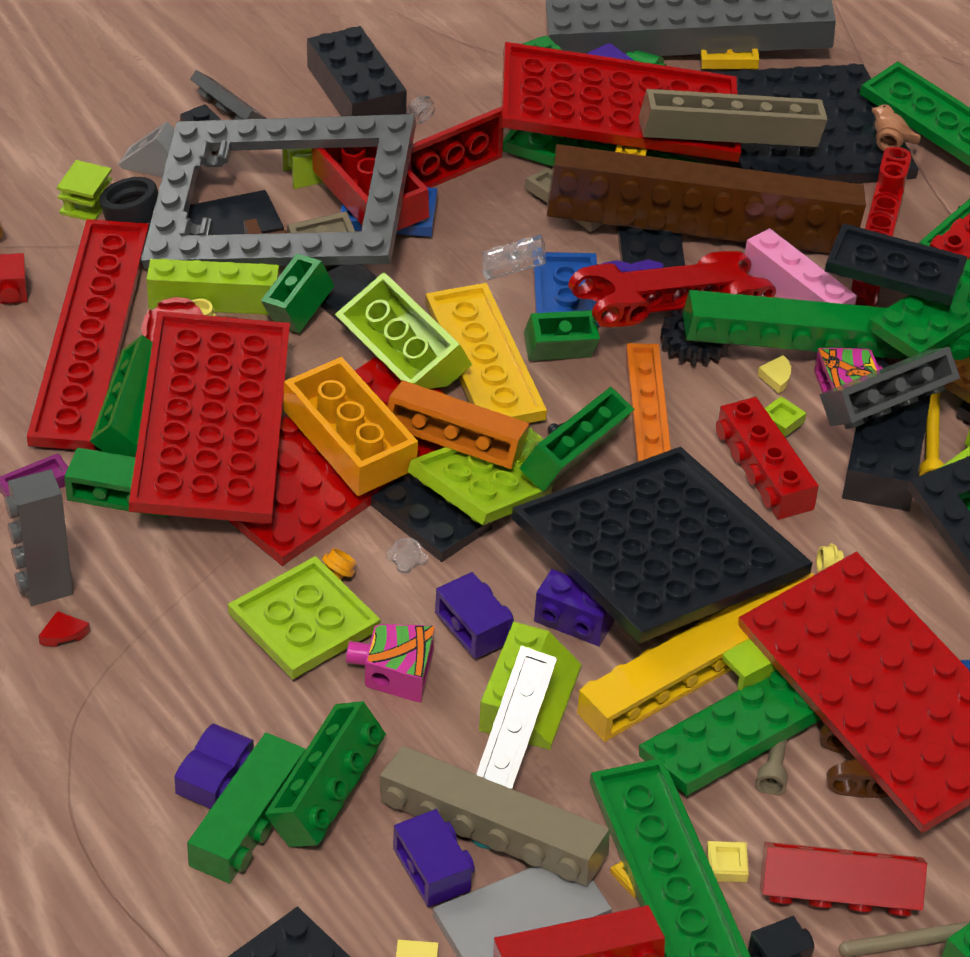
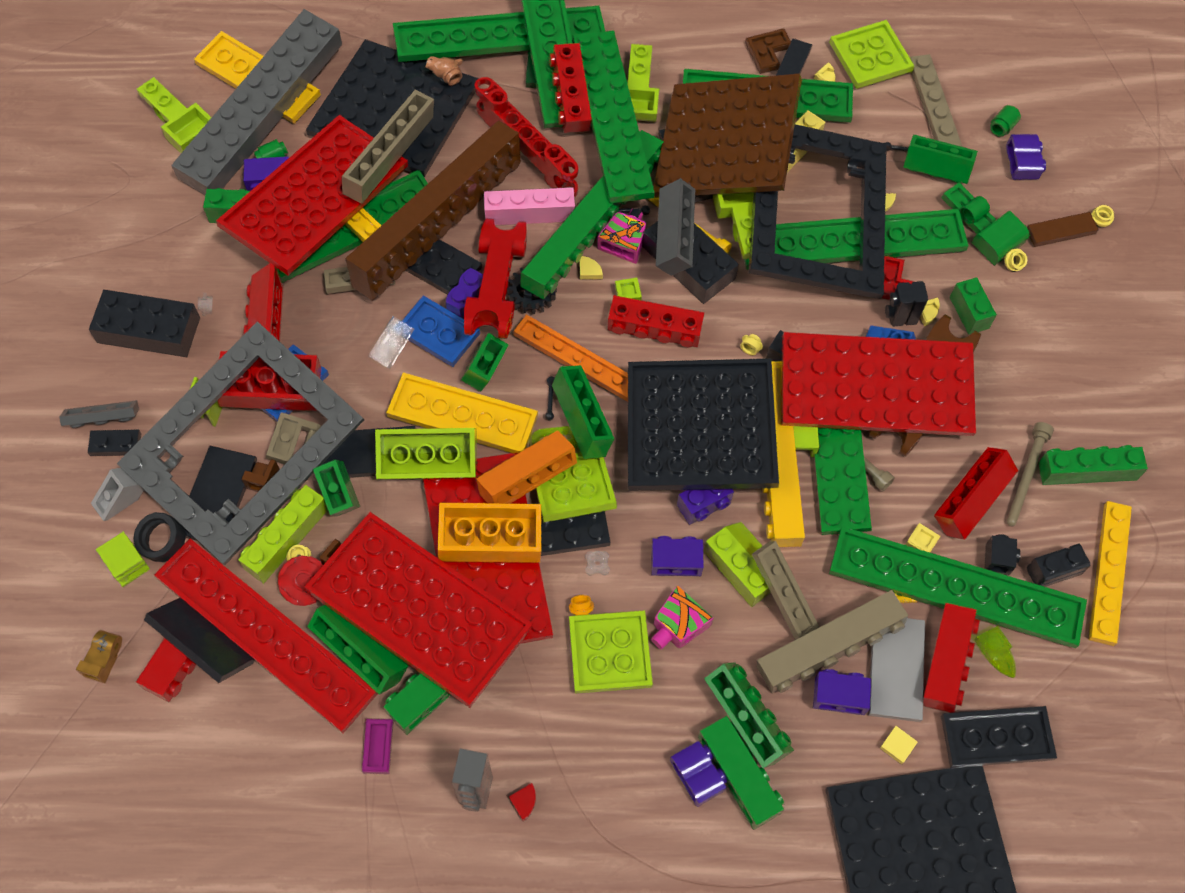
camera: 55 degrees left, 20 degrees up
black plate [825,223,968,306] -> none
none -> black tile [144,598,255,683]

